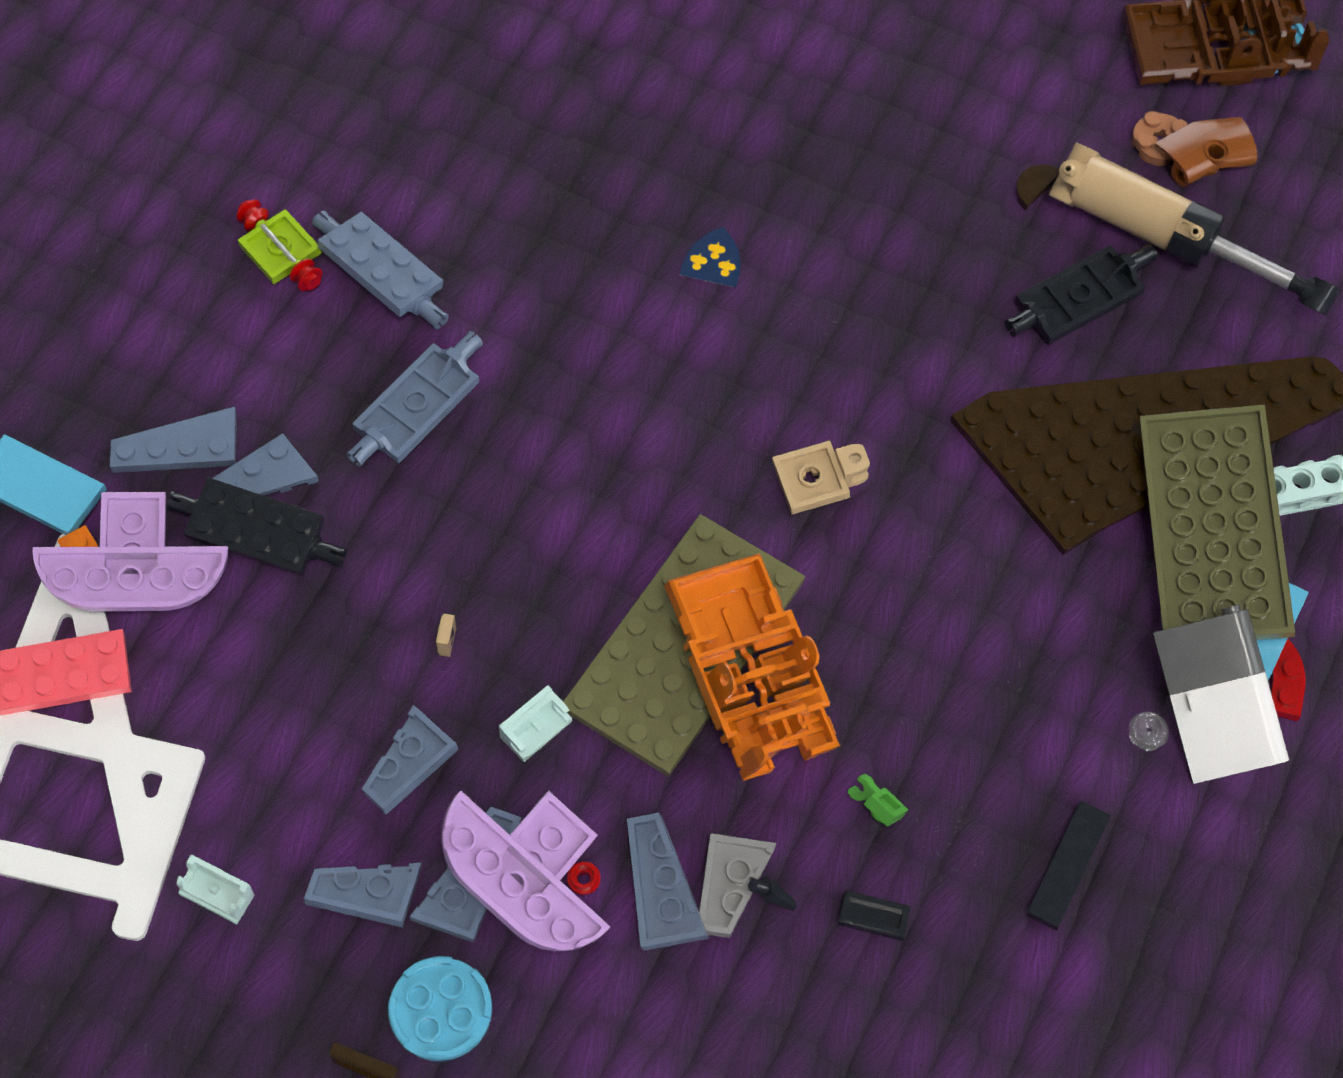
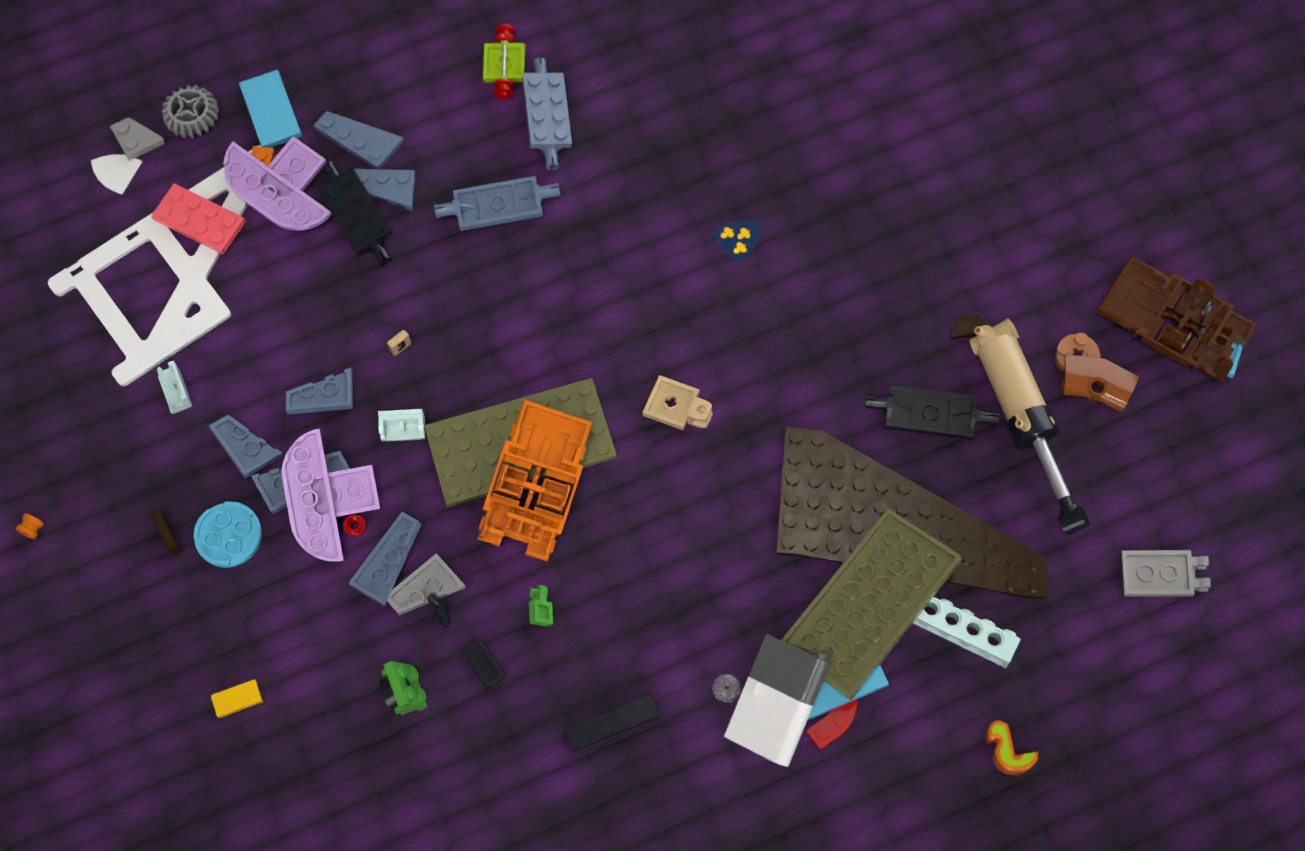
camera: 45 degrees right, 5 degrees up
none -> bright green piece [379,661,427,715]

